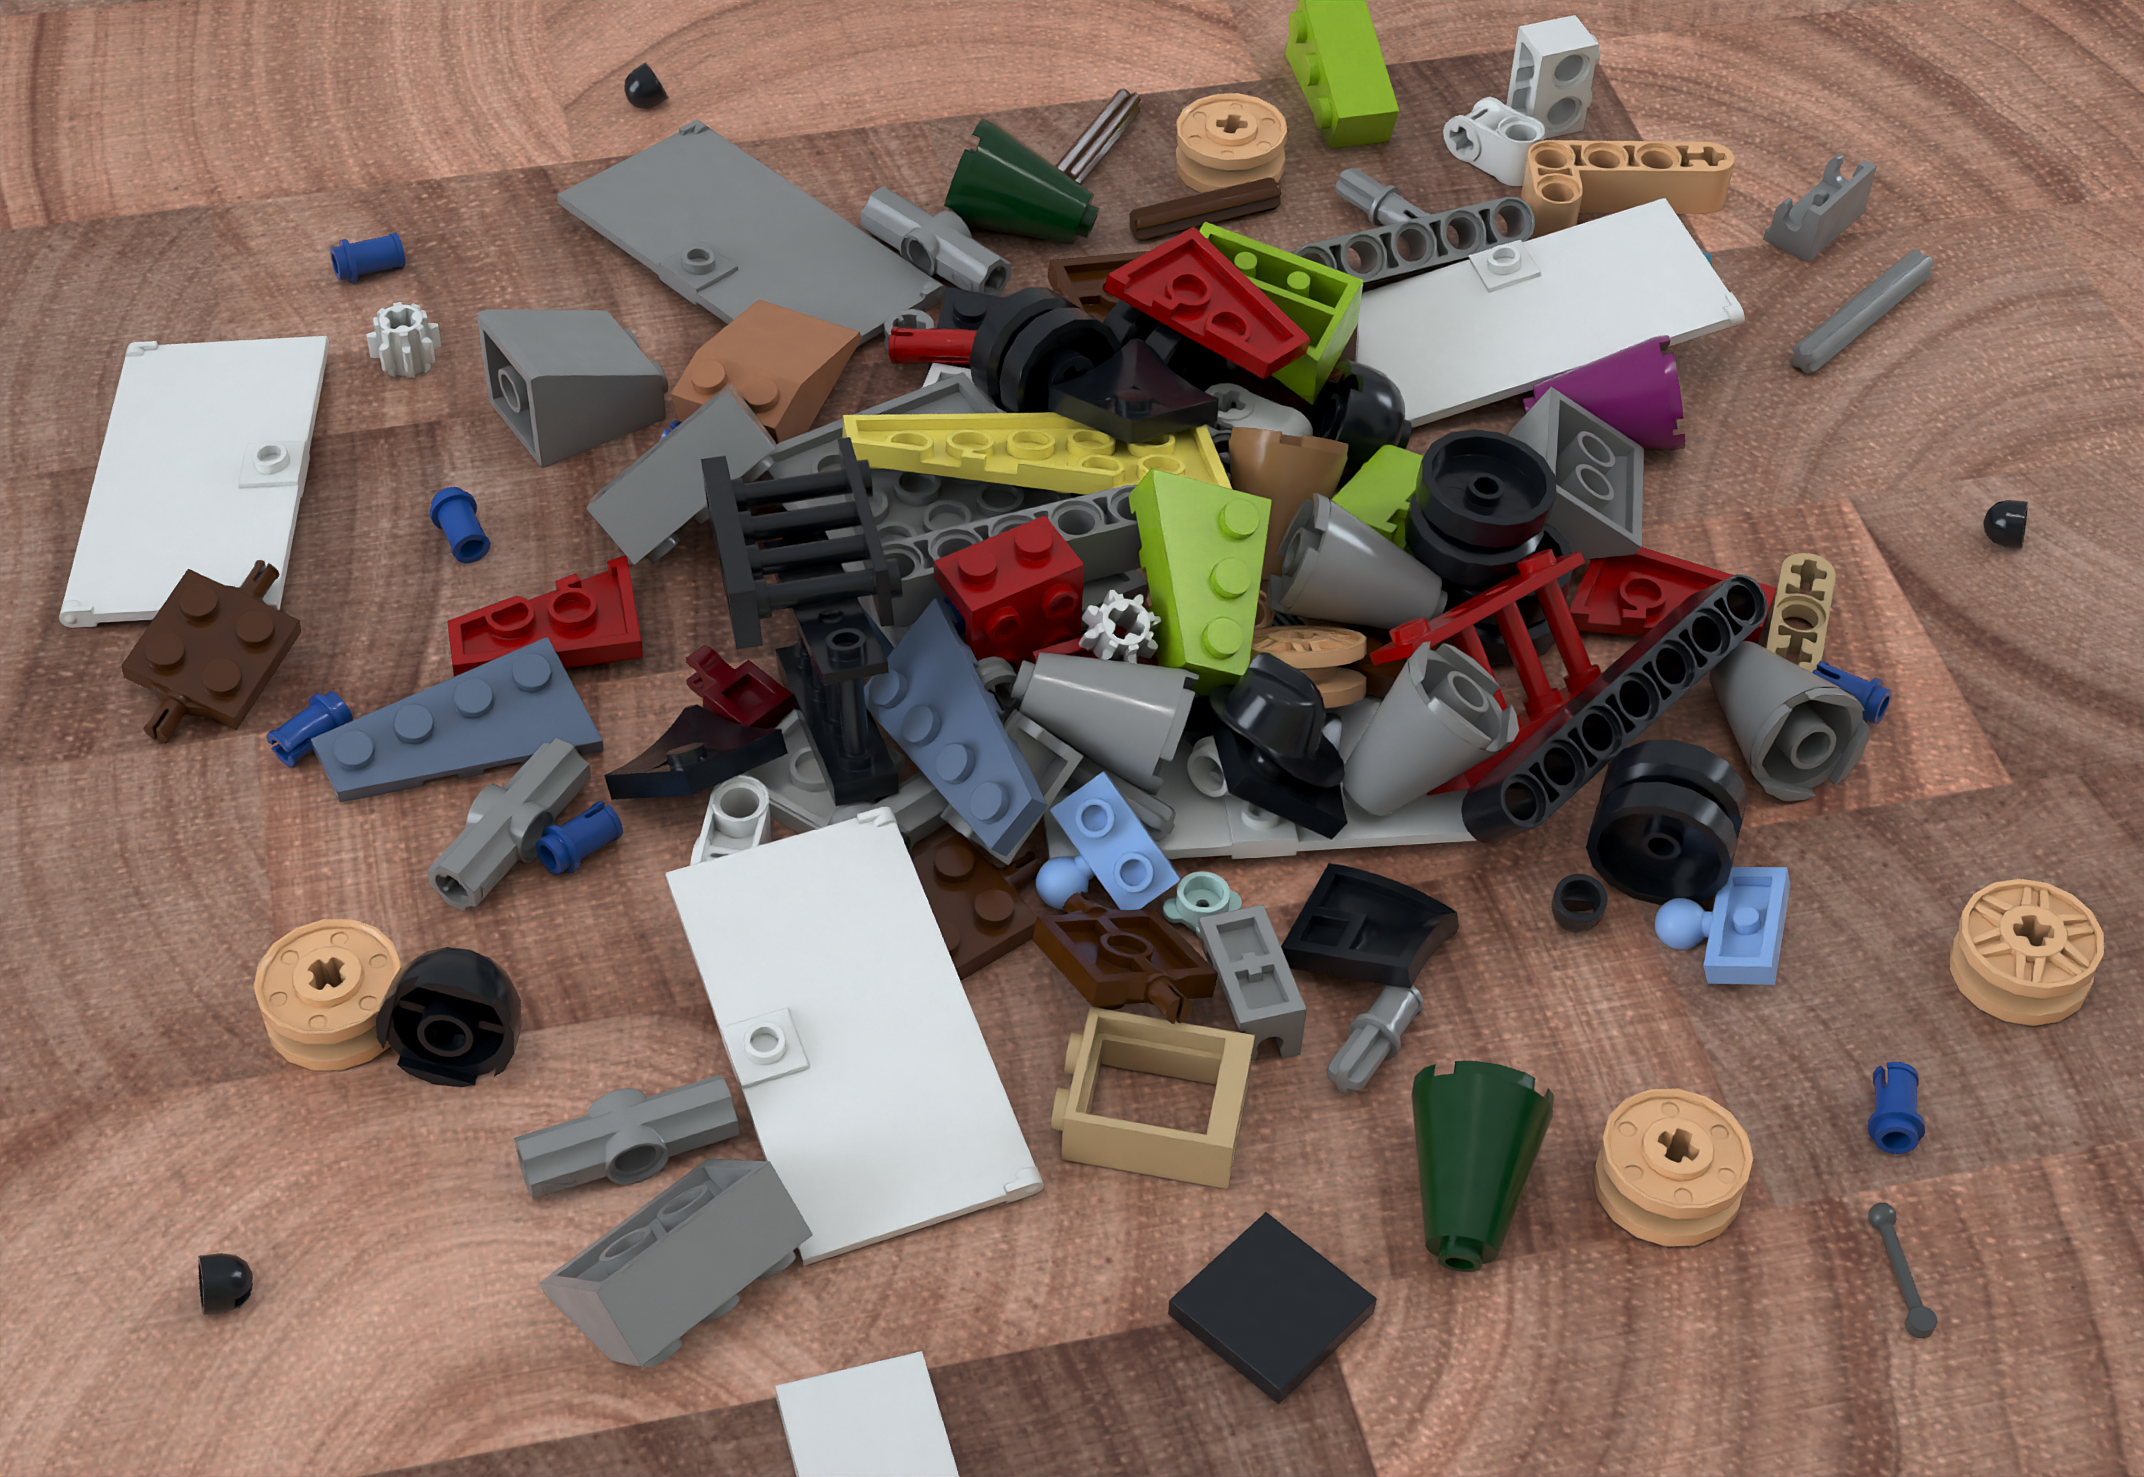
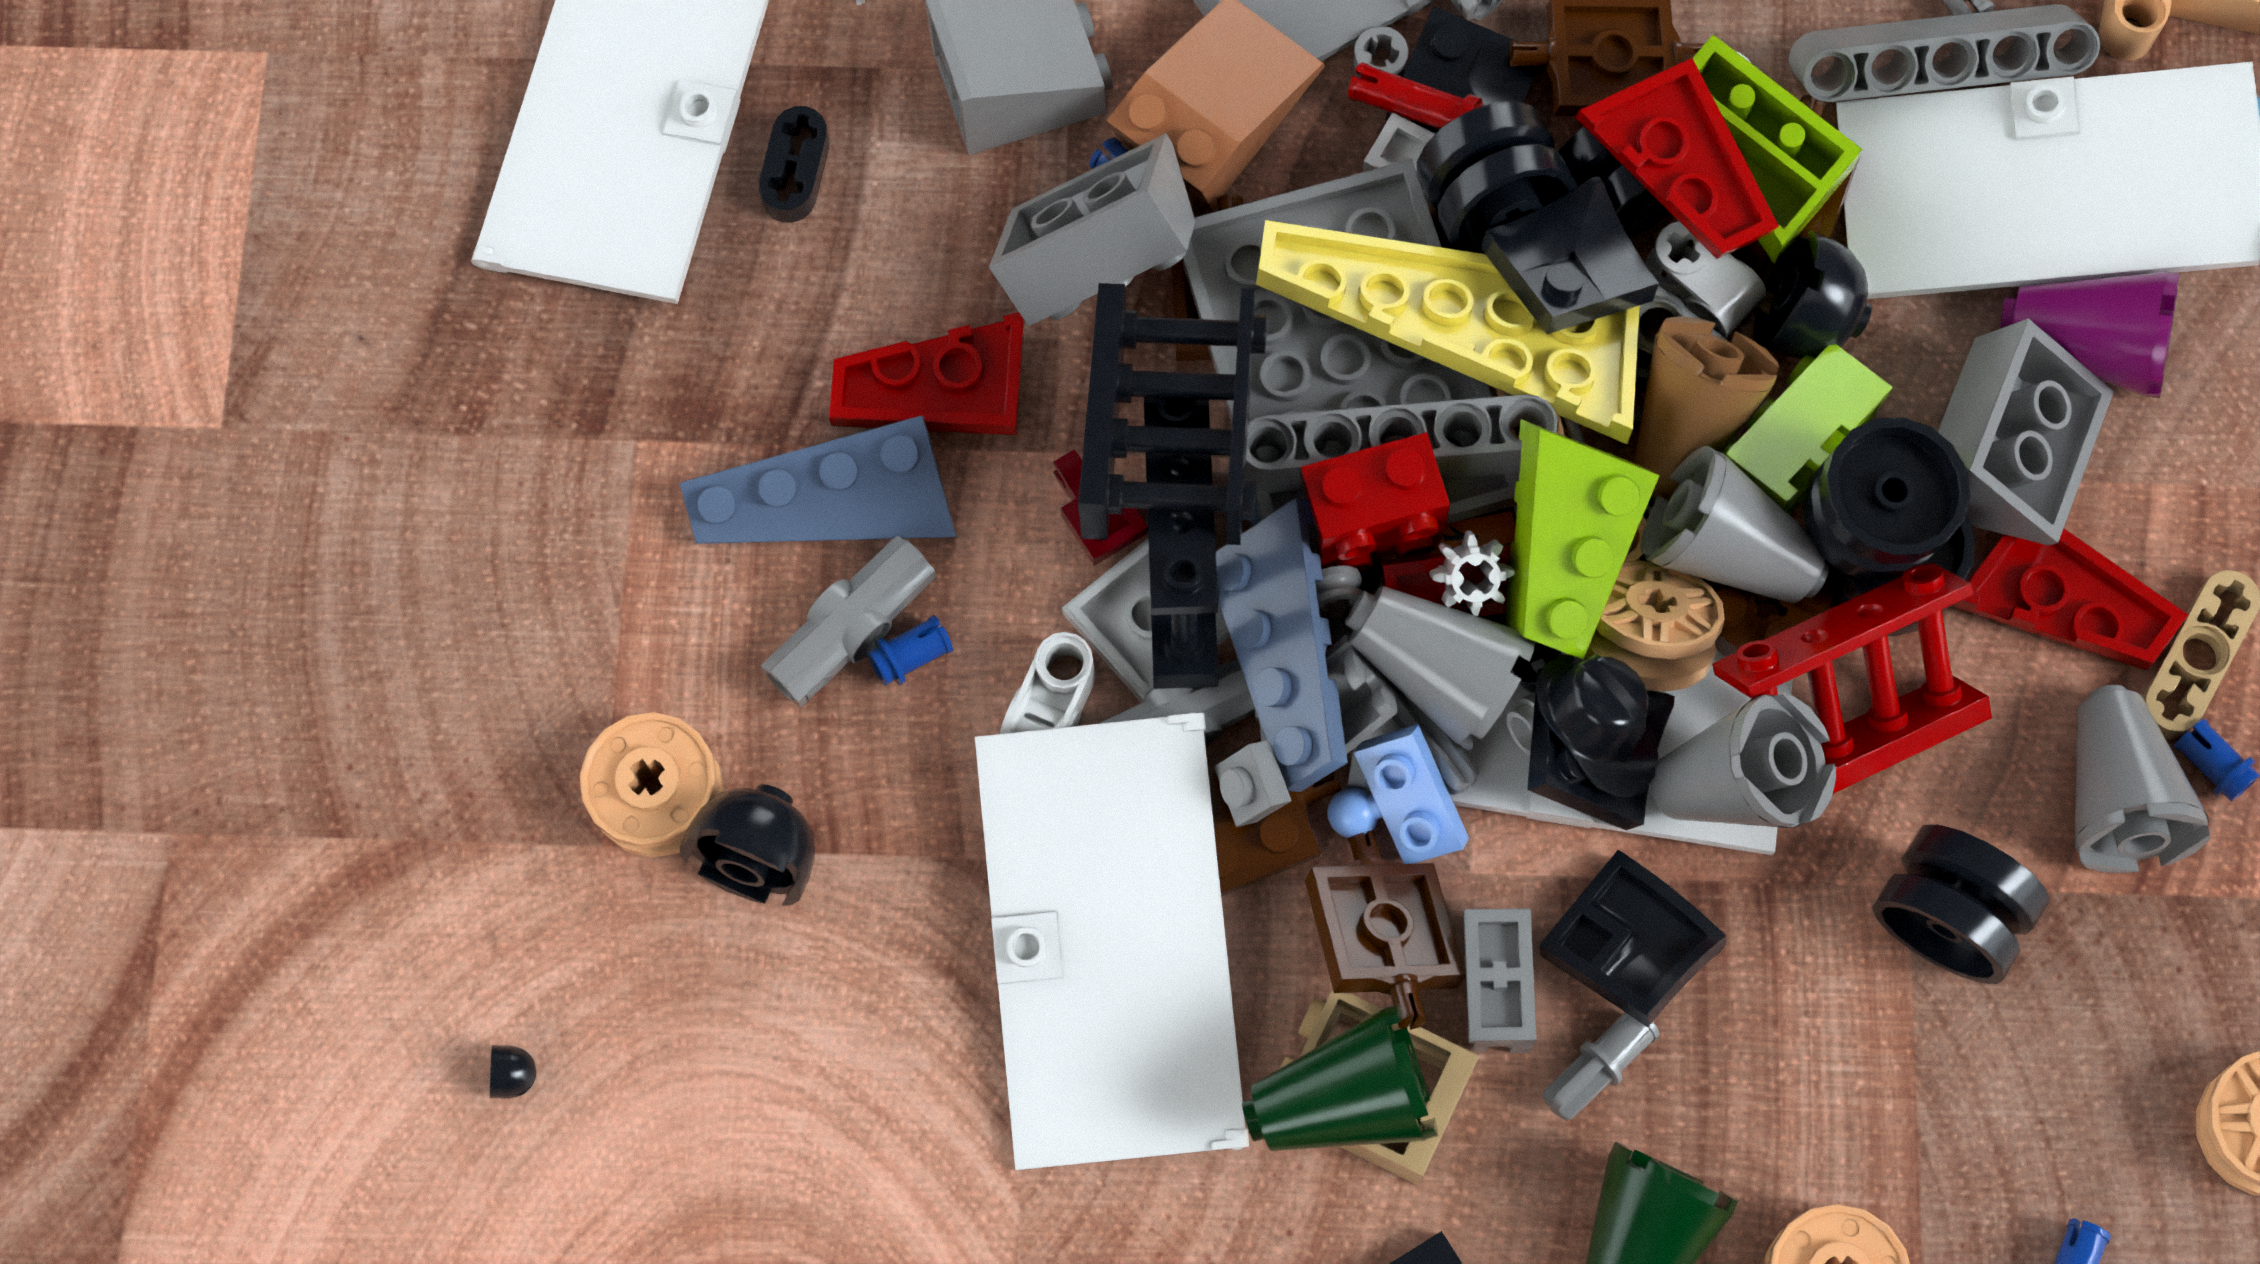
camera: 20 degrees right, 25 degrees up
reddish brown plate [121,560,301,743] -> none
blue pin [266,691,353,767] -> none
blue pin [429,487,491,563] -> none
light grey piece [514,1075,739,1199] -> none
light grey slope [539,1158,813,1367] -> none
black plate [604,704,788,800] -> none
light aqua plate [1163,871,1242,939] -> none
black beam [1461,574,1767,843] -> none
black hinge [1551,874,1608,933] -> none
light blue plate [1654,867,1791,985] -> none
none -> black beam [759,106,830,223]
none -> light grey plate [1214,740,1292,827]
none -> dark green cone [1242,1005,1438,1151]

